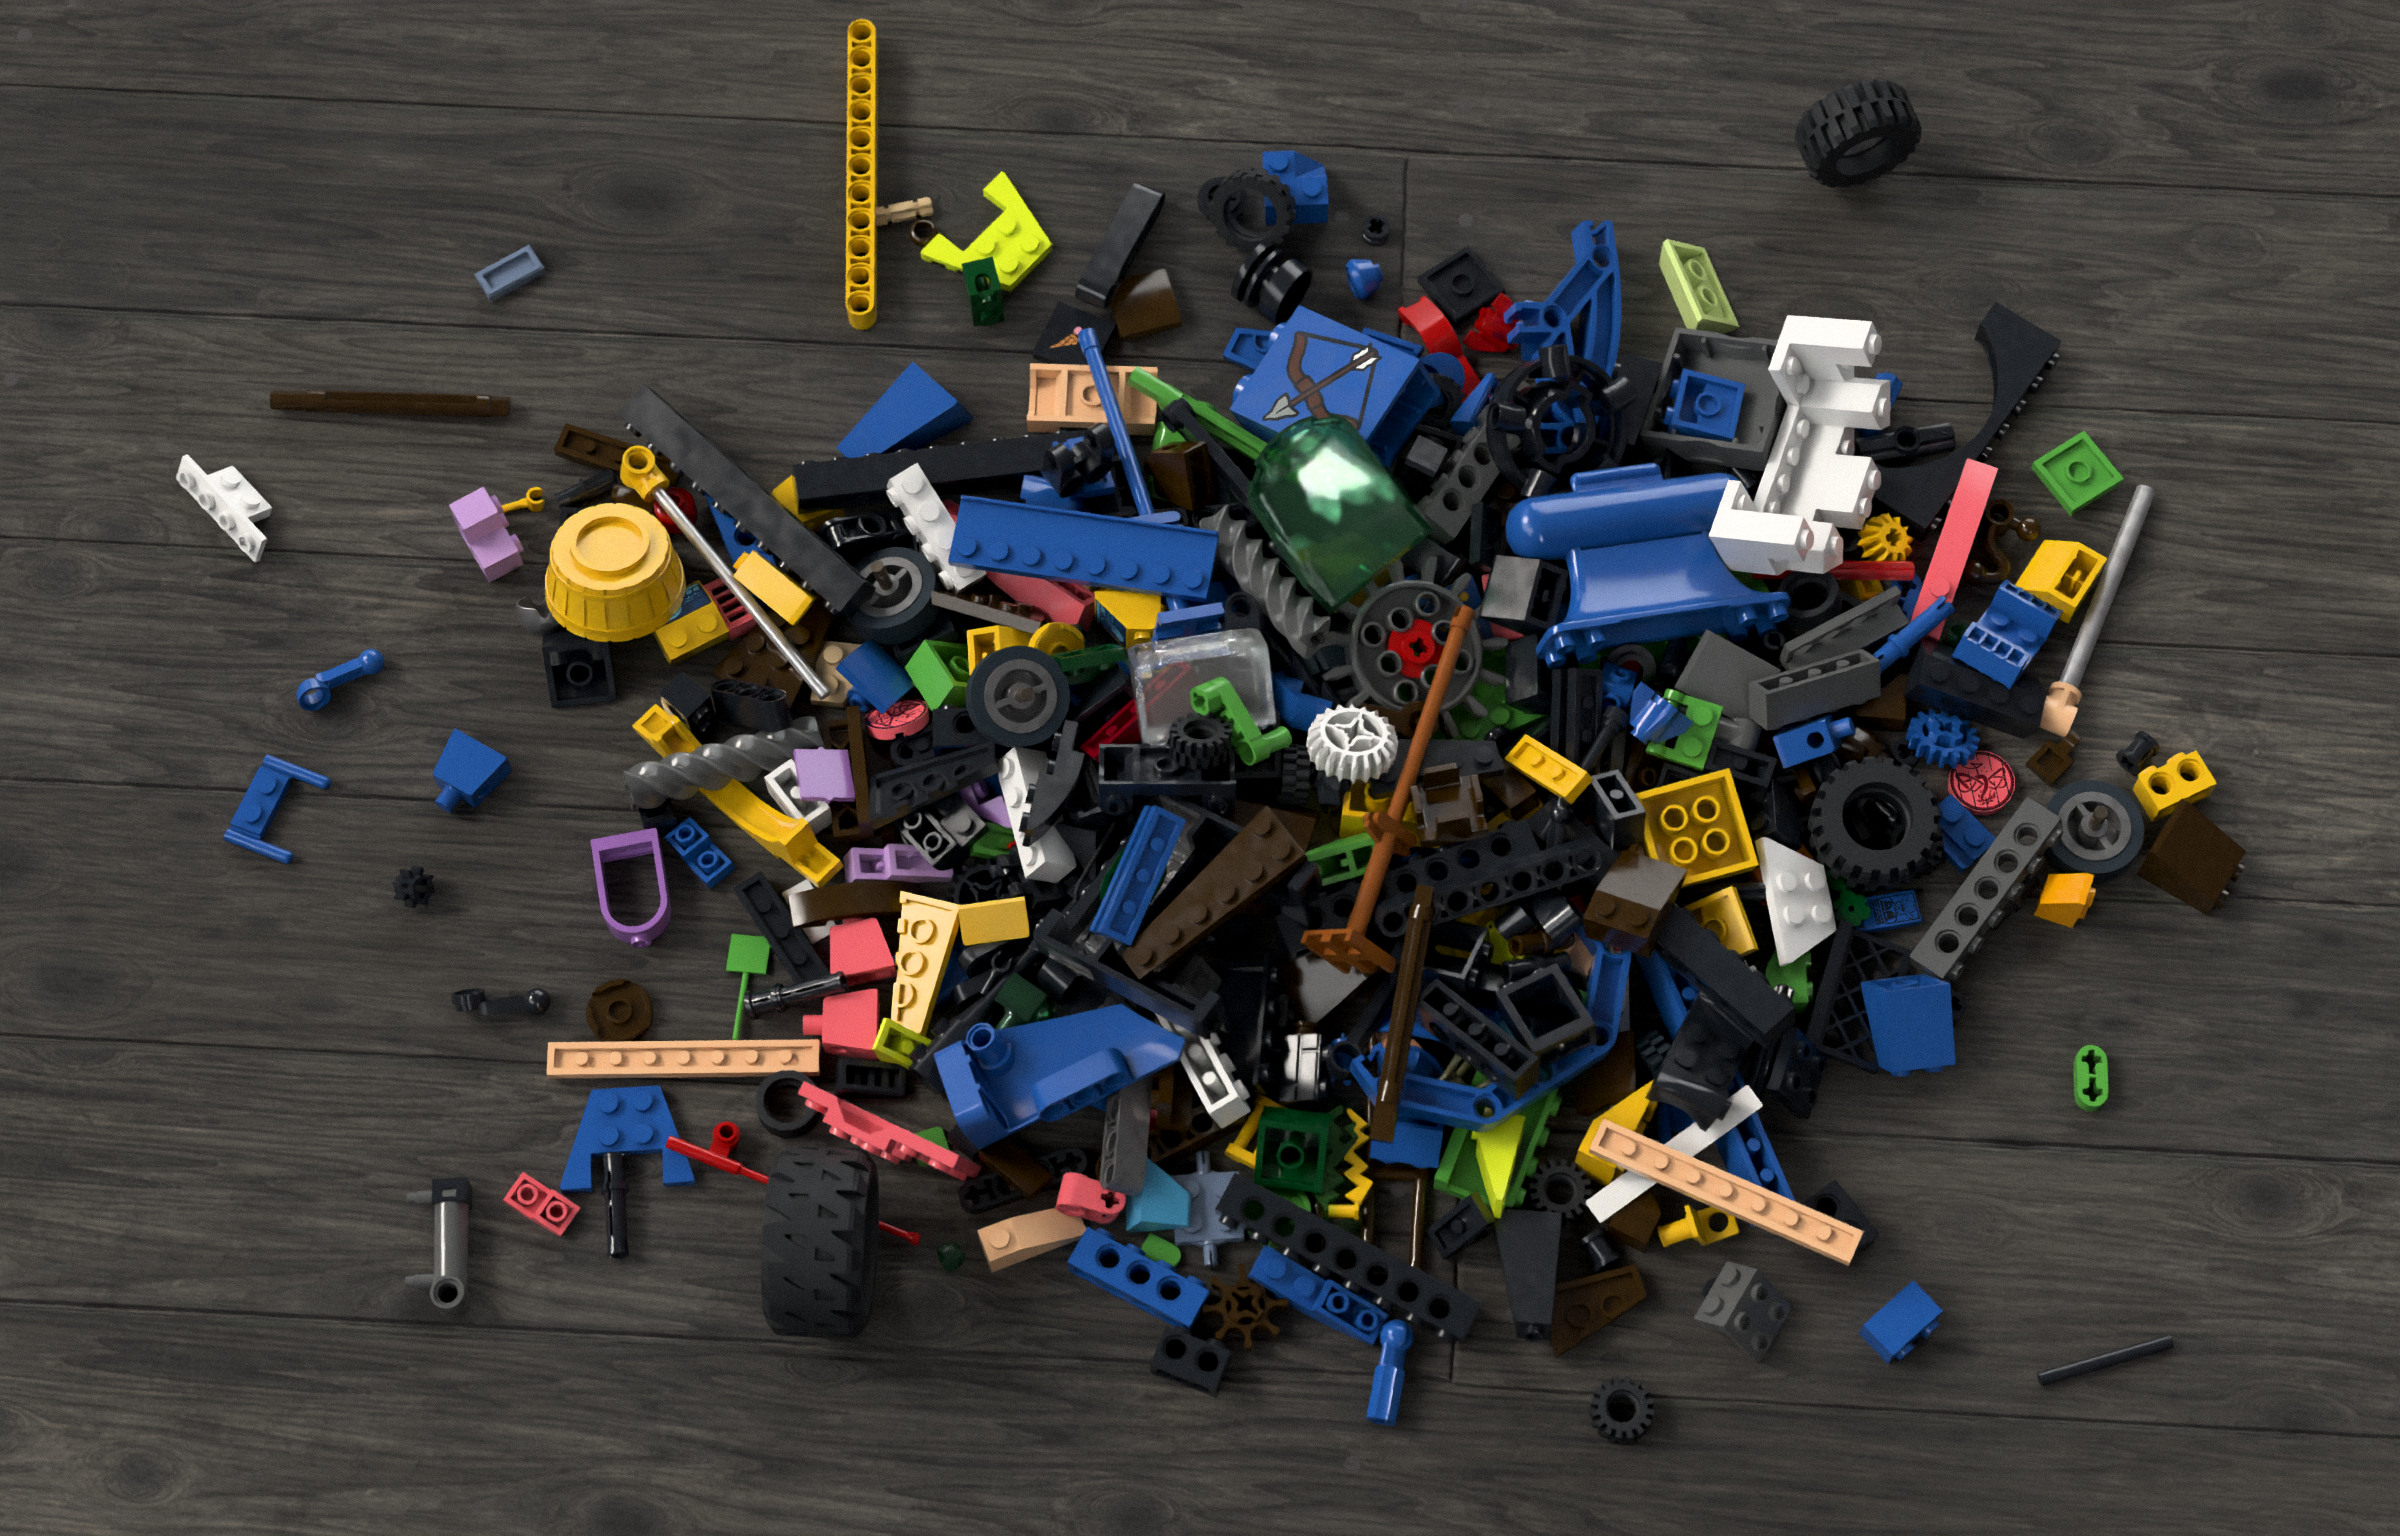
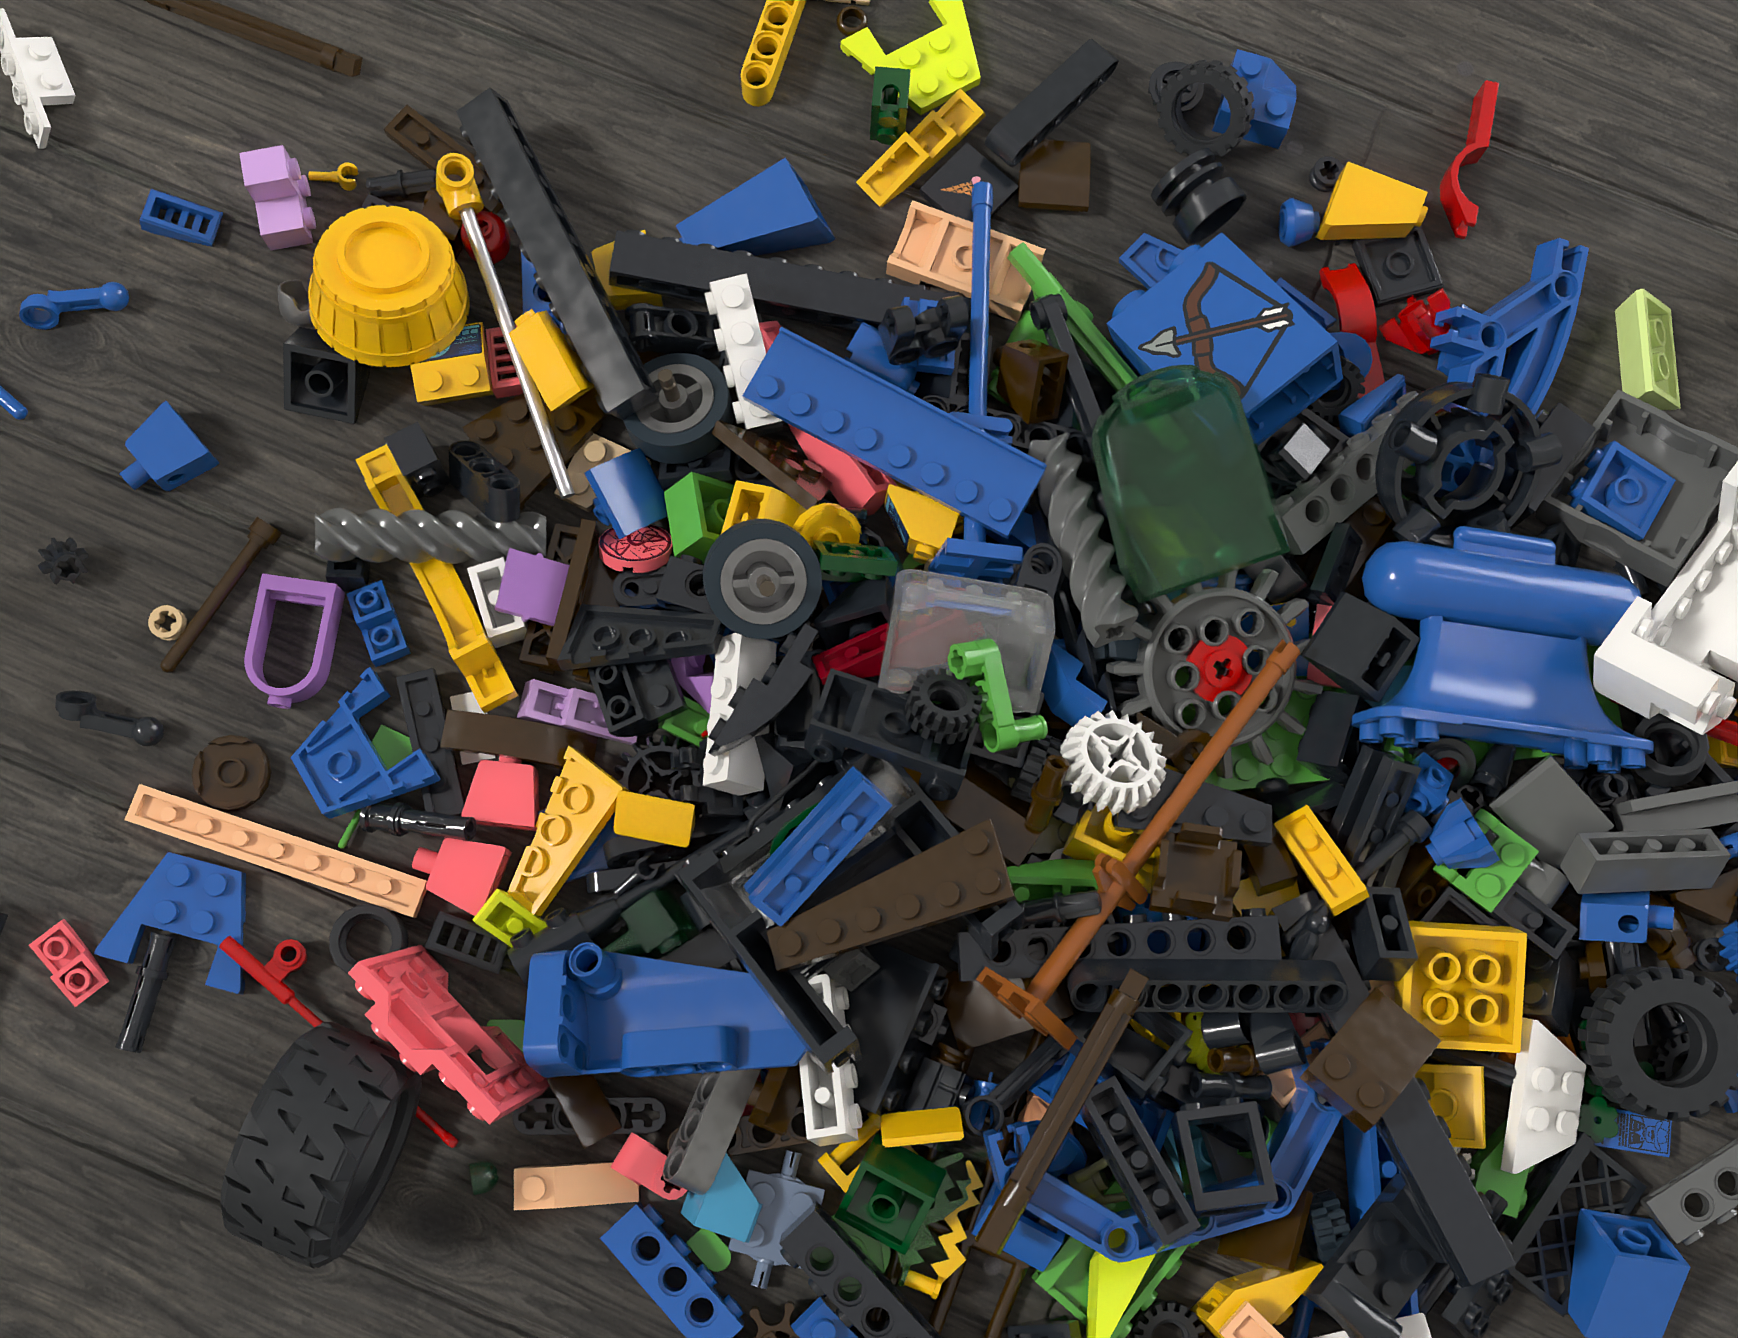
camera: 10 degrees right, 10 degrees up
none -> blue slope [140,189,223,247]
none -> tan bush [148,605,187,641]
none -> dark brown piece [160,517,282,673]
none -> blue wing [291,667,441,819]
none -> yellow slope [856,88,986,208]
none -> yellow slope [880,1107,964,1148]
none -> black axle [1020,890,1102,926]
none -> dark brown pin [1025,755,1069,831]
none -> yellow slope [1315,162,1428,240]
none -> red piece [1440,80,1499,239]

